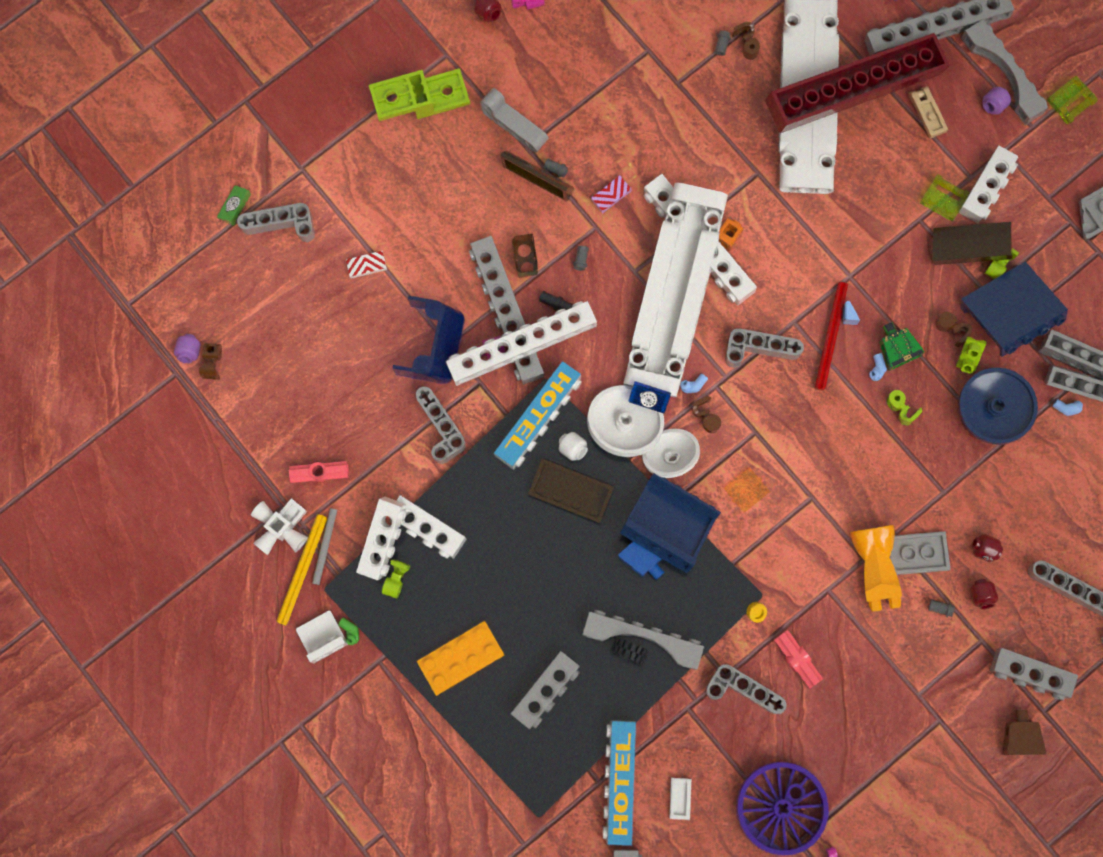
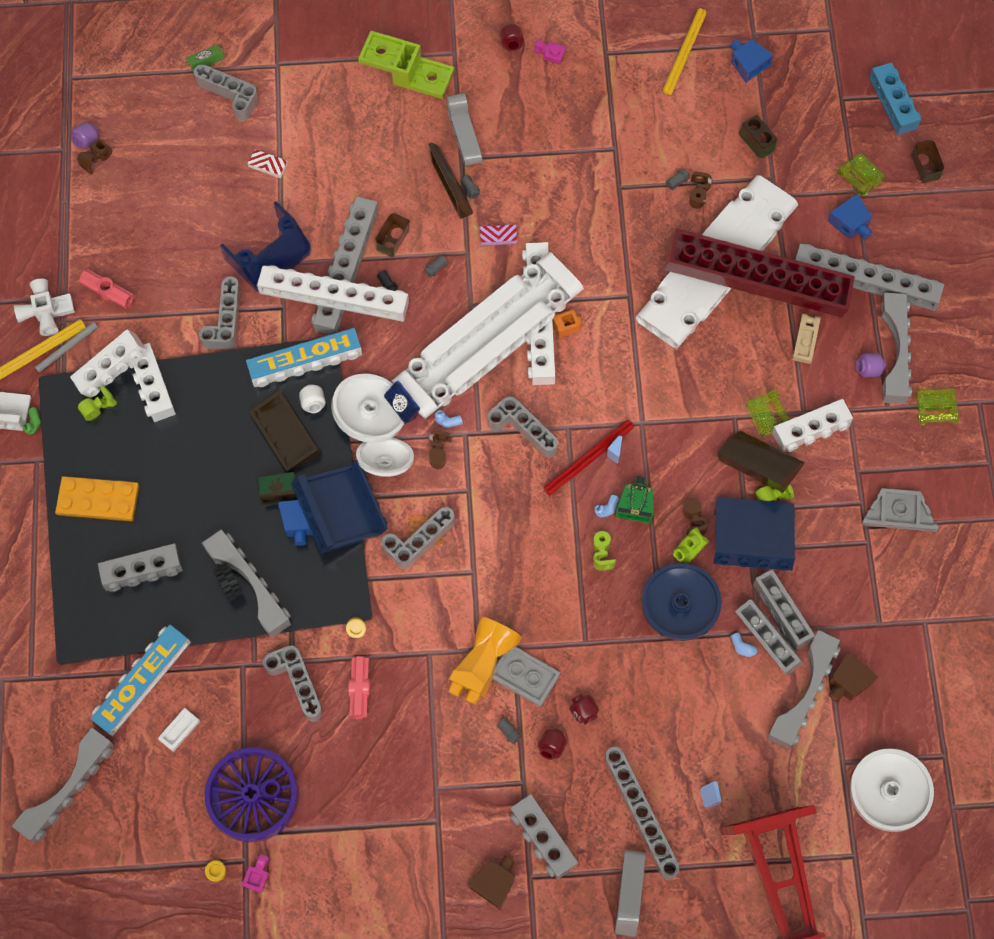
camera: 30 degrees right, 10 degrees down
none -> piece [257,472,297,504]
none -> light grey beam [381,507,455,569]

